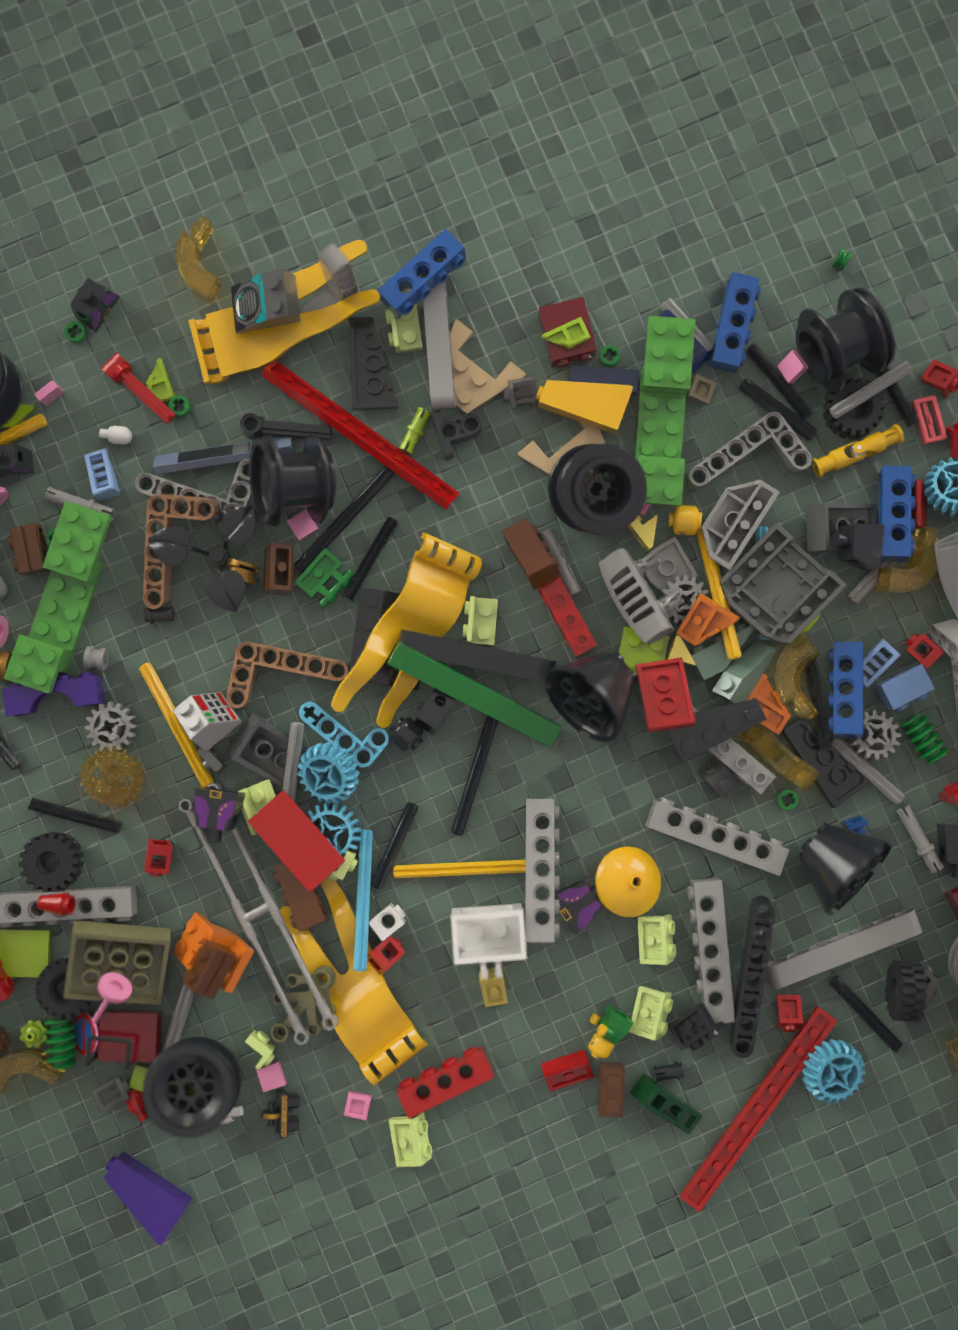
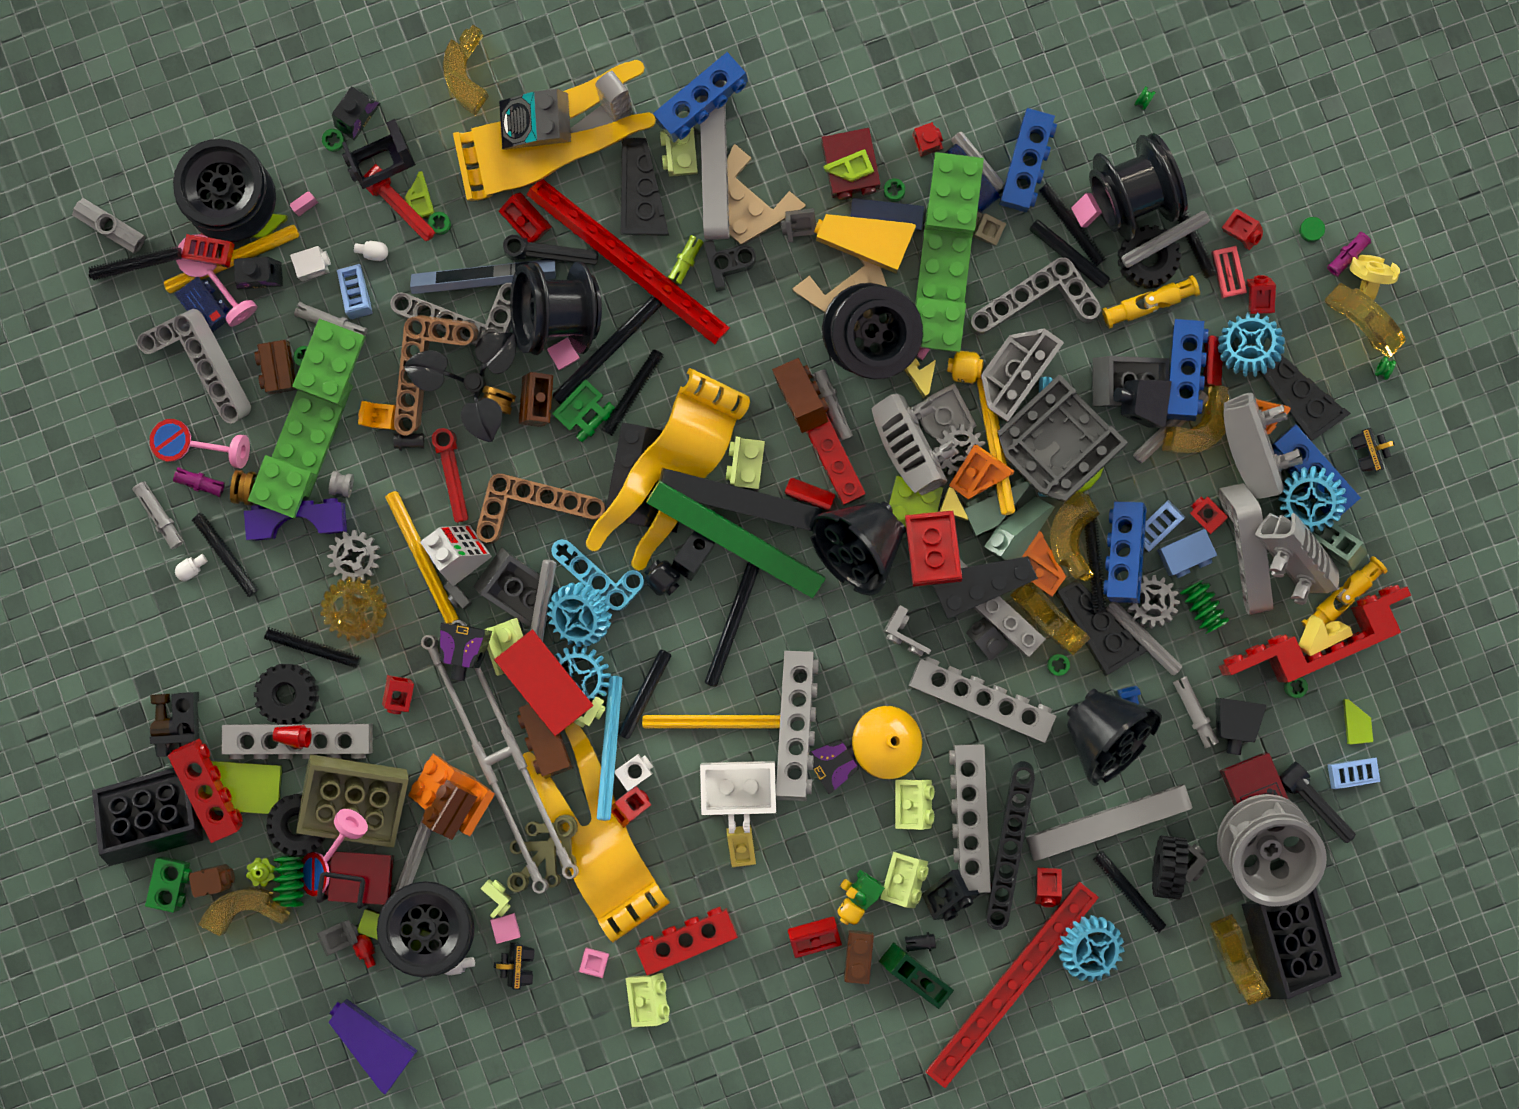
camera: 10 degrees right, 0 degrees up
none -> white brick [290,246,331,281]
none -> black window [342,119,416,189]
none -> light orange bracket [358,401,396,430]
none -> red axle [432,428,468,523]
none -> red slope [499,192,552,243]
none -> red slope [784,478,835,511]
none -> light grey bracket [883,605,931,656]
none -> red brick [913,122,943,157]

